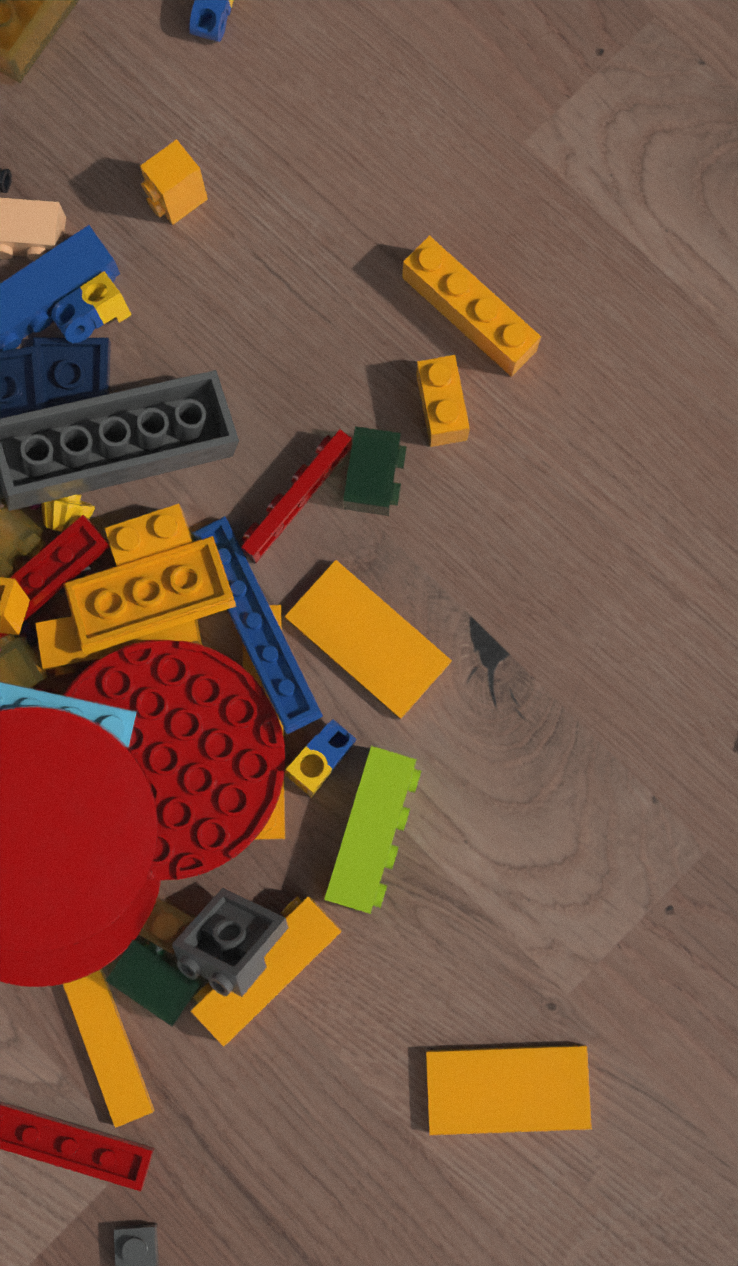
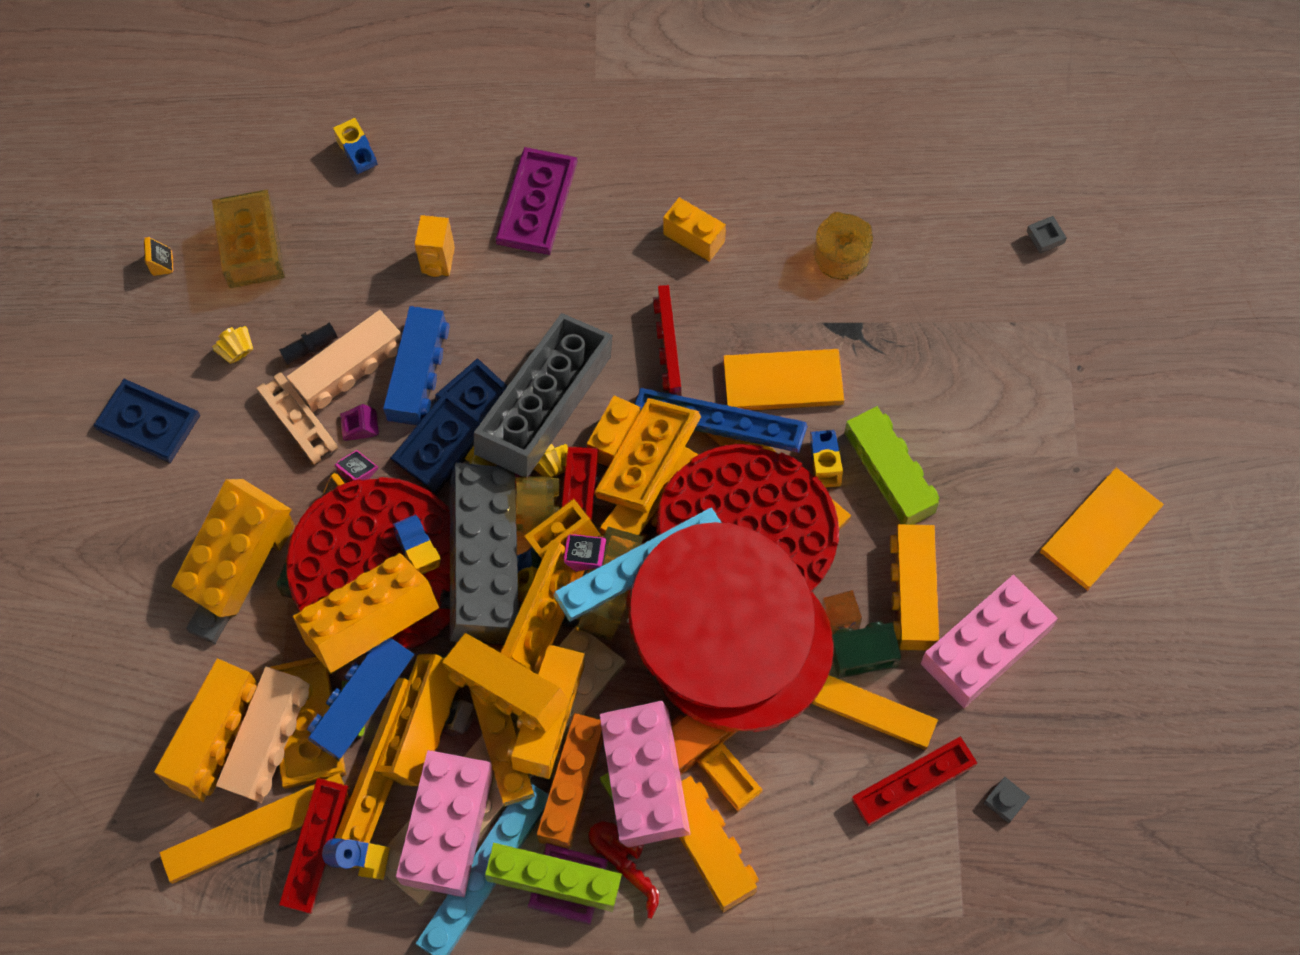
camera: 45 degrees left, 15 degrees down
leg [51,271,132,343] -> none
dark grey plate [172,888,288,997] -> none
clear green brick [343,426,407,516] -> none
light orange brick [402,235,541,377] -> none
none -> magenta tile [496,147,578,255]
none -> clear yellow brick [814,212,873,280]
none -> bright pink brick [921,574,1058,708]

